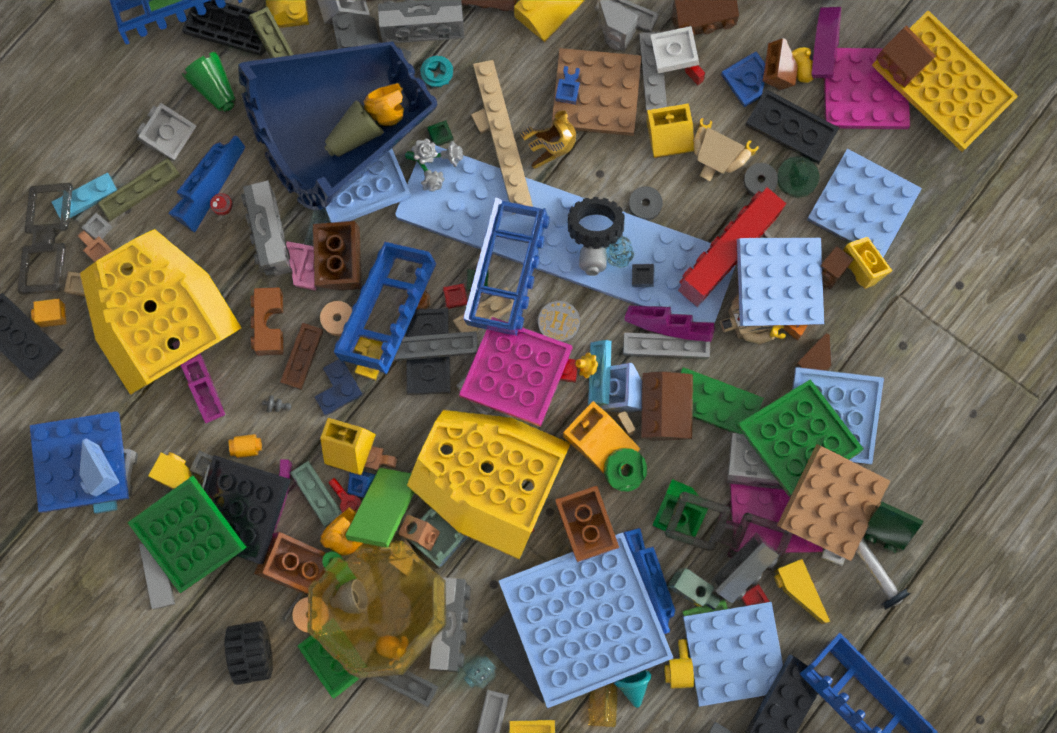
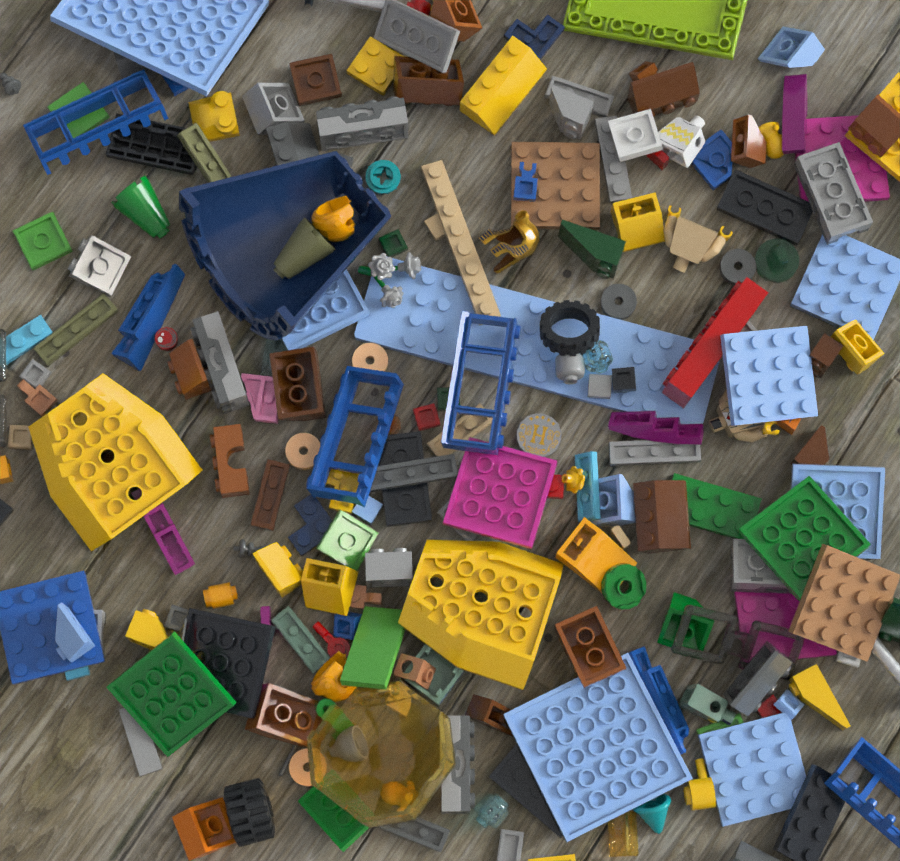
camera: 10 degrees left, 0 degrees up
none -> bright green tile [13,212,73,271]
none -> dark orange slope [167,339,211,400]
none -> orange slope [172,797,236,861]
none -> yellow slope [253,542,303,598]
none -> tile [316,509,379,571]
none -> light nougat piece [352,343,388,372]
none -> light blue tile [352,496,383,525]
none -> light grey brick [365,548,413,588]
none -> reddish brown slope [465,694,513,737]
none -> dark green slope [558,219,626,279]
none -> light grey tile [588,374,612,399]
none -> white torso [658,115,705,168]
none -> light blue tile [773,689,804,720]
none -> light grey piece [794,142,873,245]

